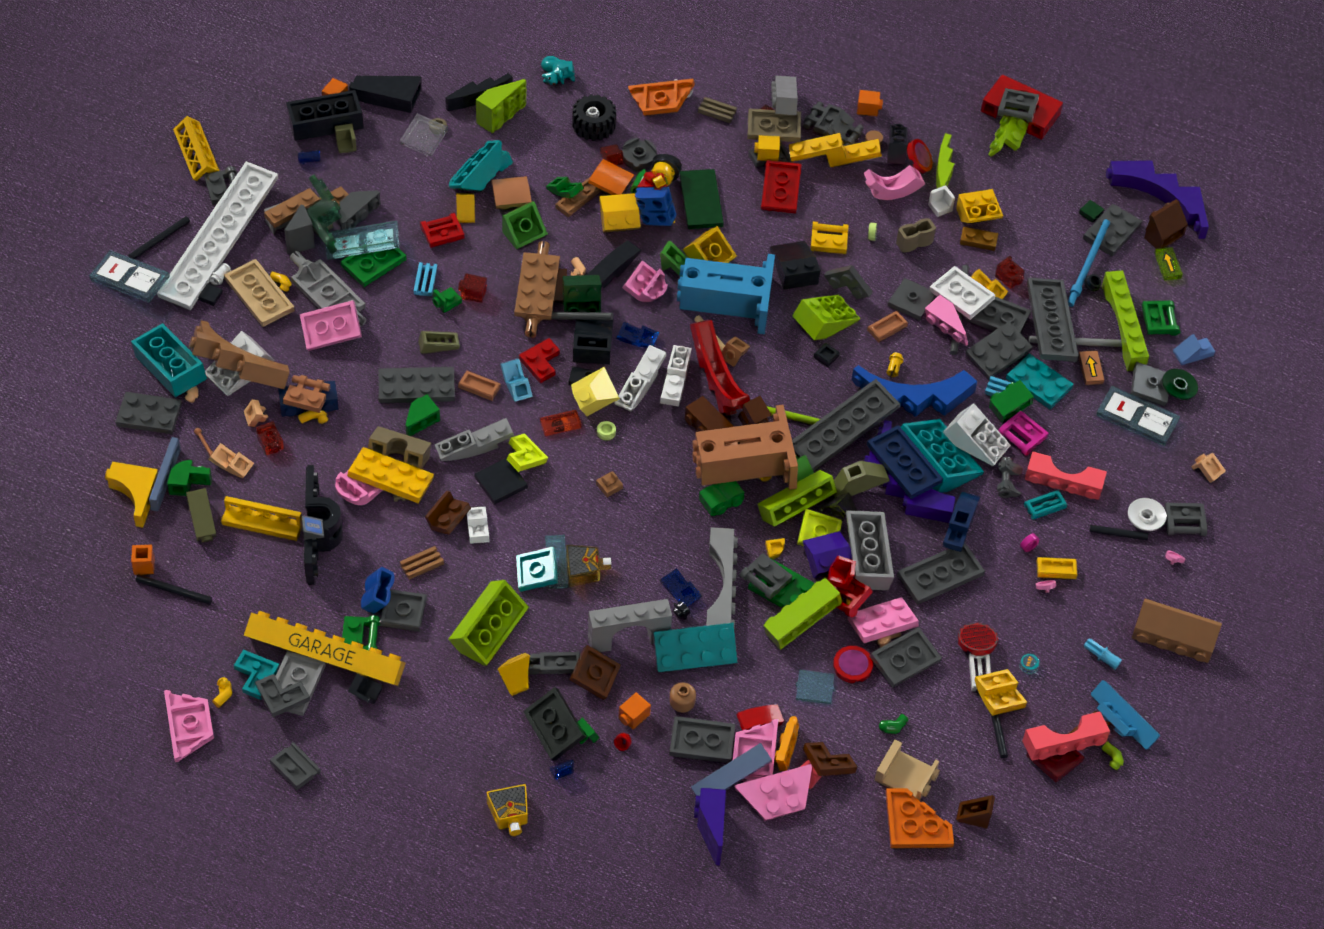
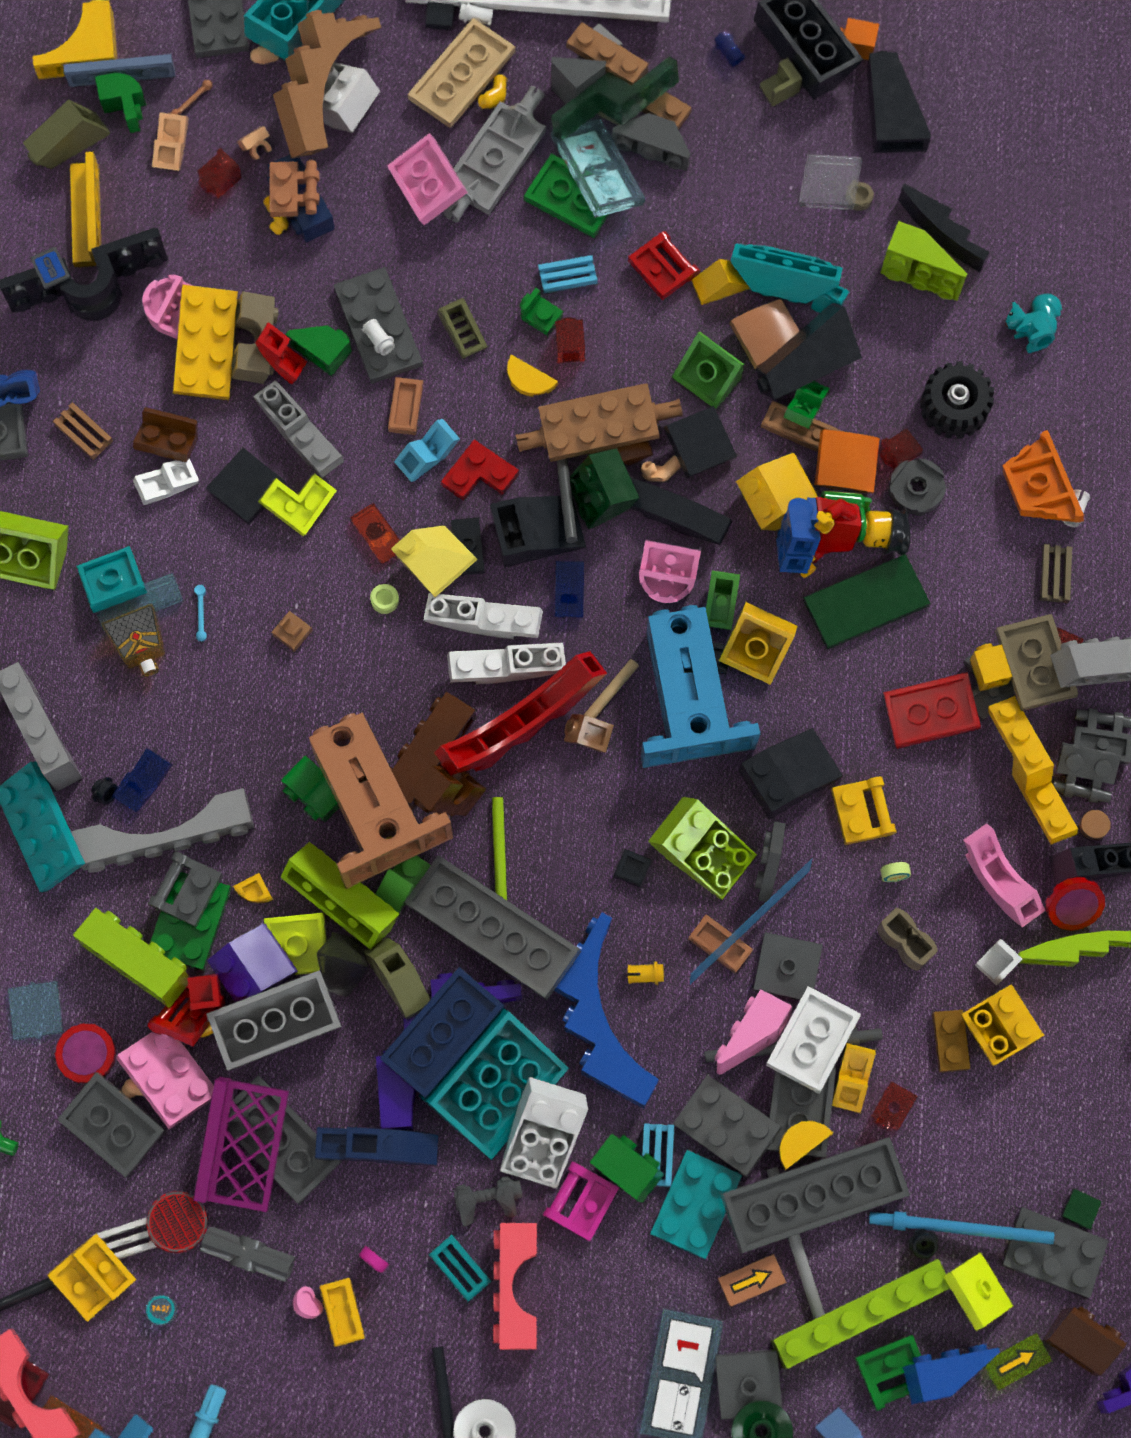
camera: 75 degrees right, 20 degrees up
none -> magenta fence [193,1076,289,1212]
none -> medium azure hinge [194,585,207,642]
none -> dark grey piece [200,1226,296,1282]
none -> red slope [255,322,307,385]
none -> white pin [362,319,395,355]
none -> yellow tile [507,355,558,397]
none -> black tile [664,406,737,478]
none -> dark azure sticker [690,859,812,985]
none -> black slope [756,303,862,399]
none -> yellow tile [779,1121,833,1170]
none -> blue slope [903,1344,1000,1405]
none -> neon yellow plate [944,1252,1013,1331]

